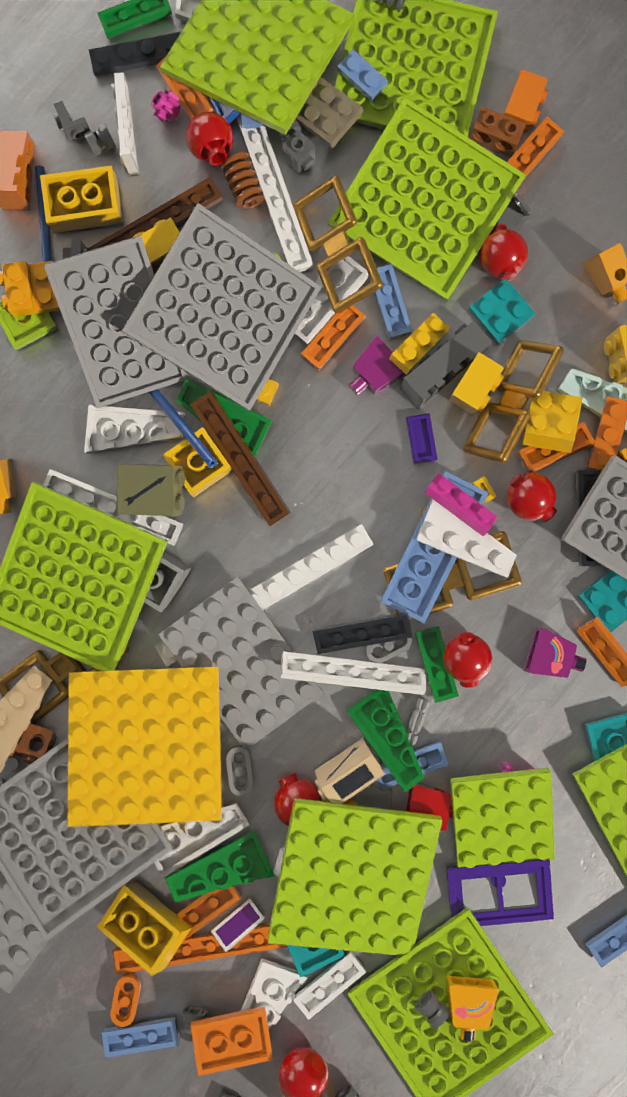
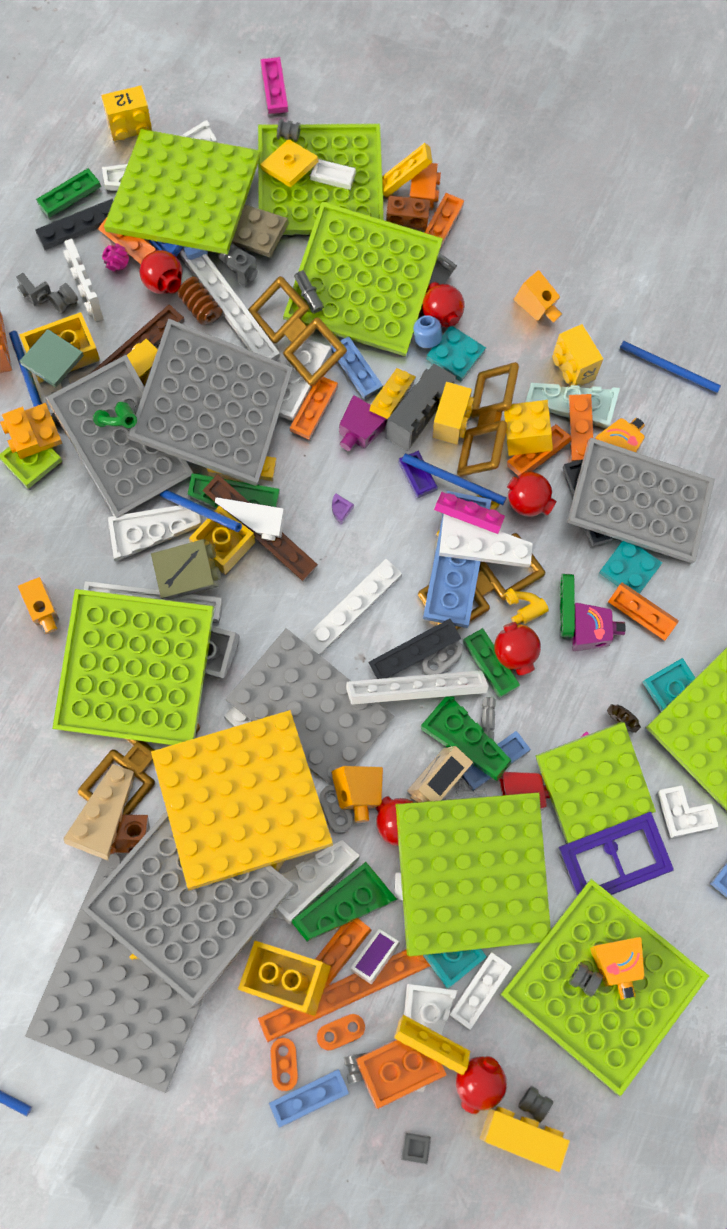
camera: 20 degrees left, 15 degrees down
medium blue plate [337,50,388,102] -> none
none -> sand green tile [20,329,84,388]
none -> green plant [93,402,137,428]
none -> white slope [215,498,286,541]
none -> yellow plate [260,139,319,187]
none -> dark grey axle [294,270,324,314]
none -> white tile [311,160,356,190]
none -> orange plate [317,1014,365,1050]
none -> light orange torso [331,766,383,823]
none -> medium lavender tile [332,493,354,524]
none -> yellow plate [382,143,433,197]
none -> yellow plate [394,1014,471,1075]
none -> blue piece [402,453,507,505]
none -> medium blue head [413,316,442,348]
none -> yellow plant [504,588,549,625]
none -> green beam [560,574,575,638]
none -> dark brown gear [607,704,641,733]
none -> white plate [658,785,719,838]

